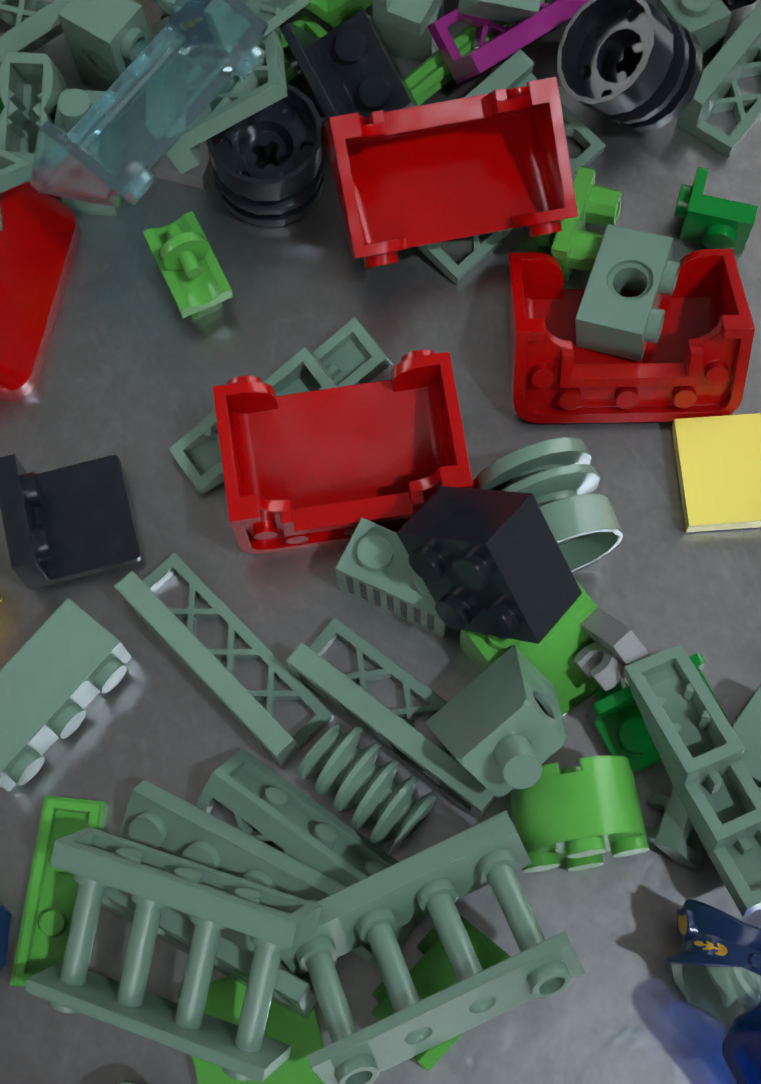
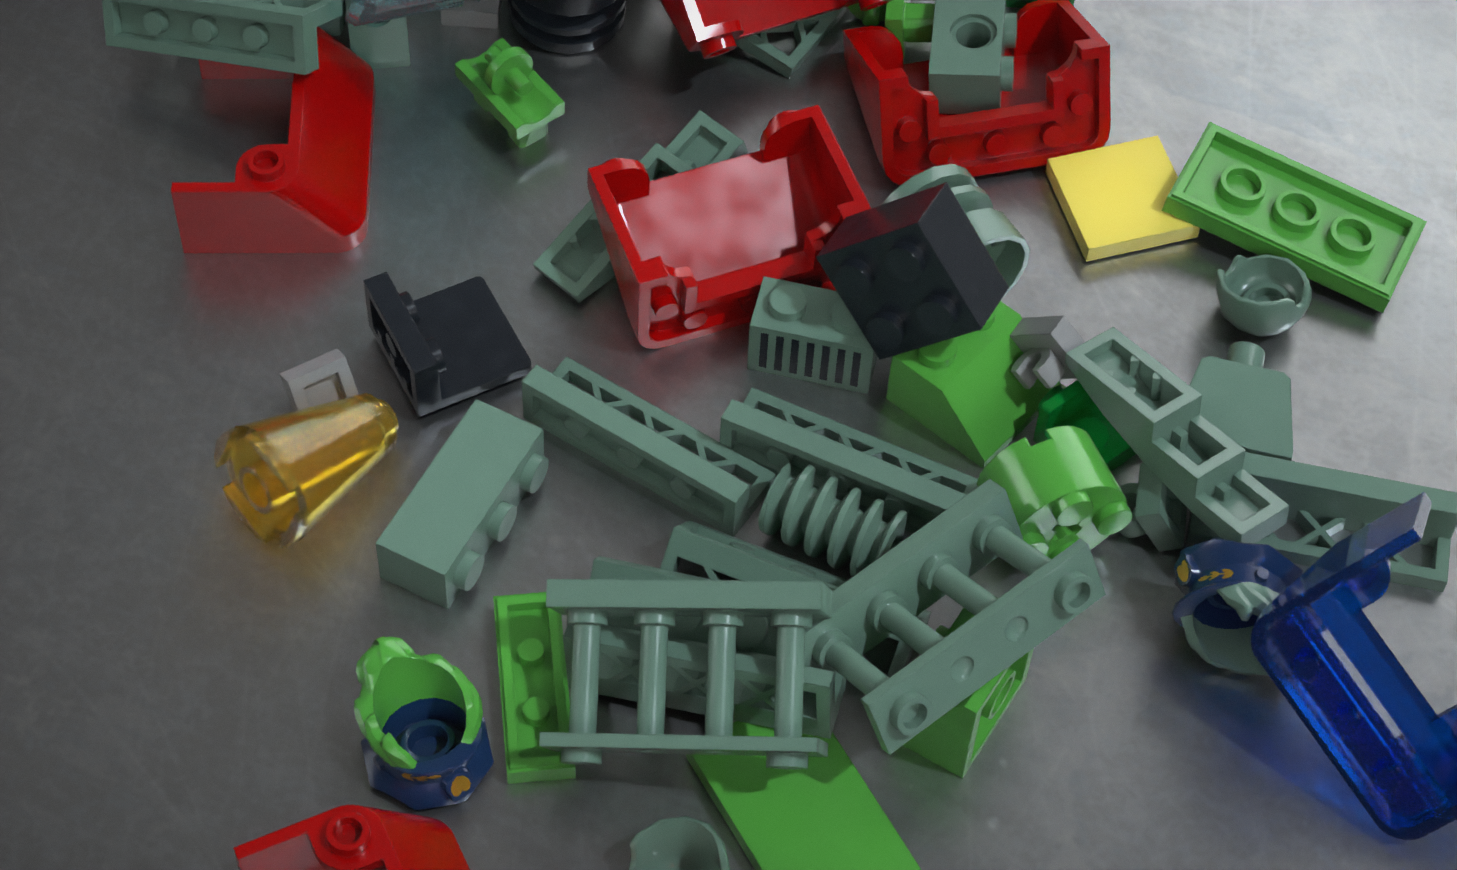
camera: 20 degrees left, 15 degrees down
sand green torso [426,645,567,798] -> none

